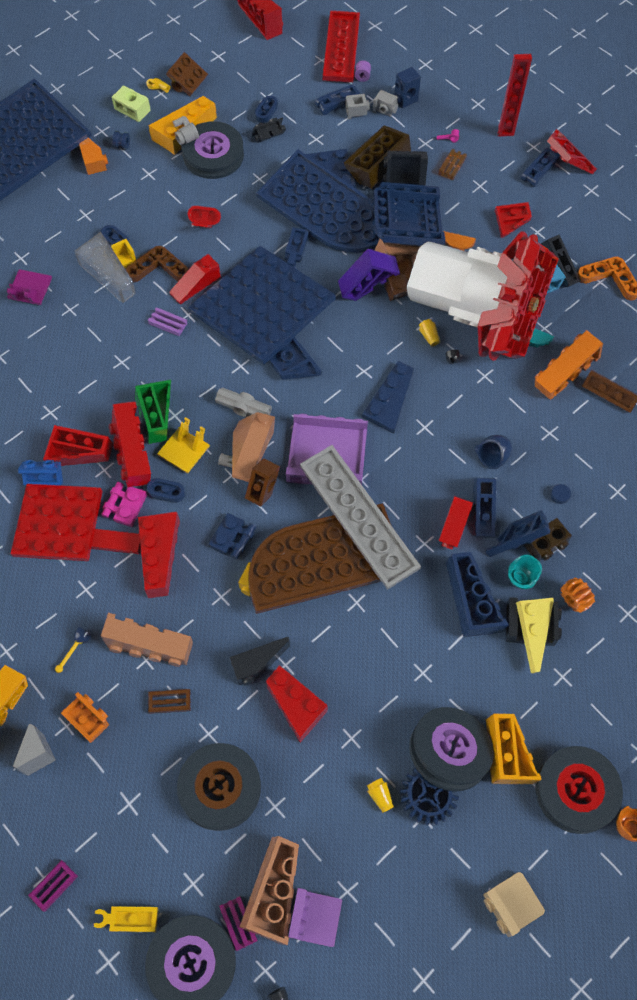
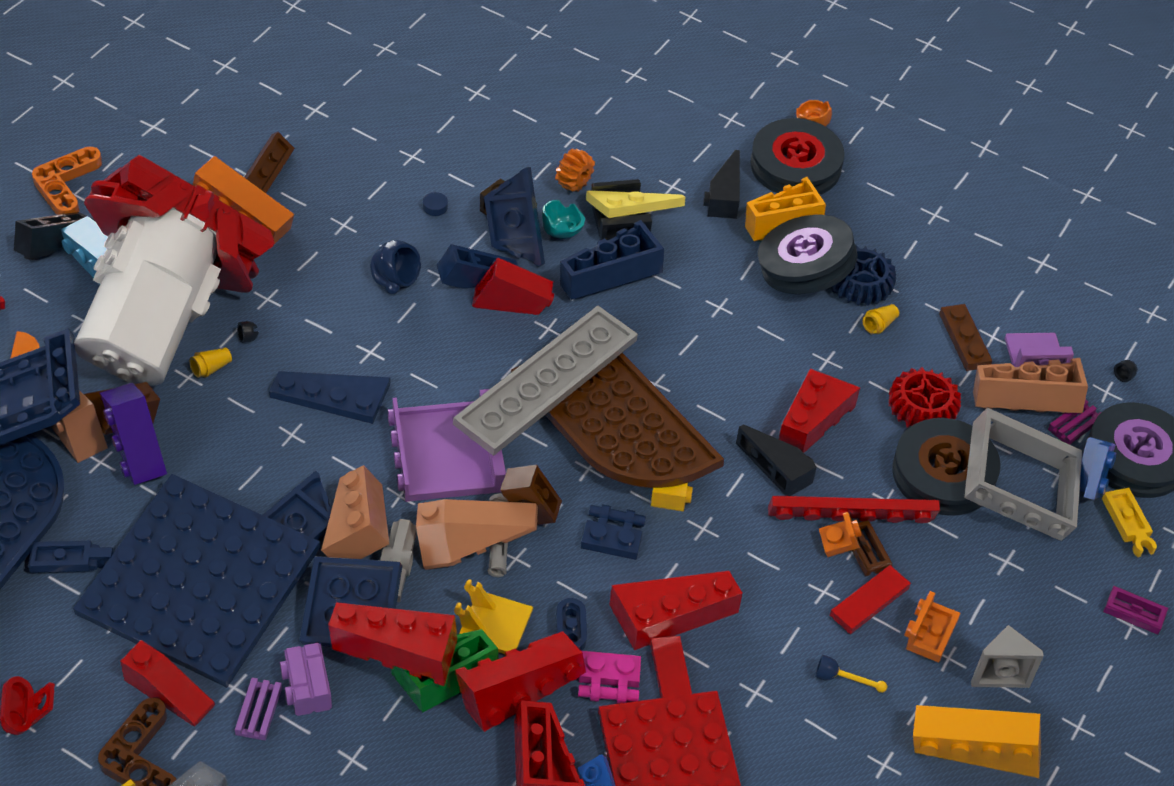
camera: 110 degrees left, 15 degrees down
nougat wedge [101,613,193,667] -> none
tan bracket [483,872,545,937] -> none
none -> medium lavender brick [280,643,332,716]
none -> dark blue plate [300,556,402,647]
none -> nougat wedge [321,465,389,559]
none -> red wedge [328,602,457,686]
none -> black slope [703,150,740,219]
none -> red plate [768,496,940,523]
none -> orange bracket [819,512,862,558]
none -> red tile [830,565,911,635]
none -> red gear [889,367,961,428]
none -> reddish brown plate [939,304,992,371]
none -> light grey window [964,408,1082,541]
none -> blue bracket [1079,437,1116,500]

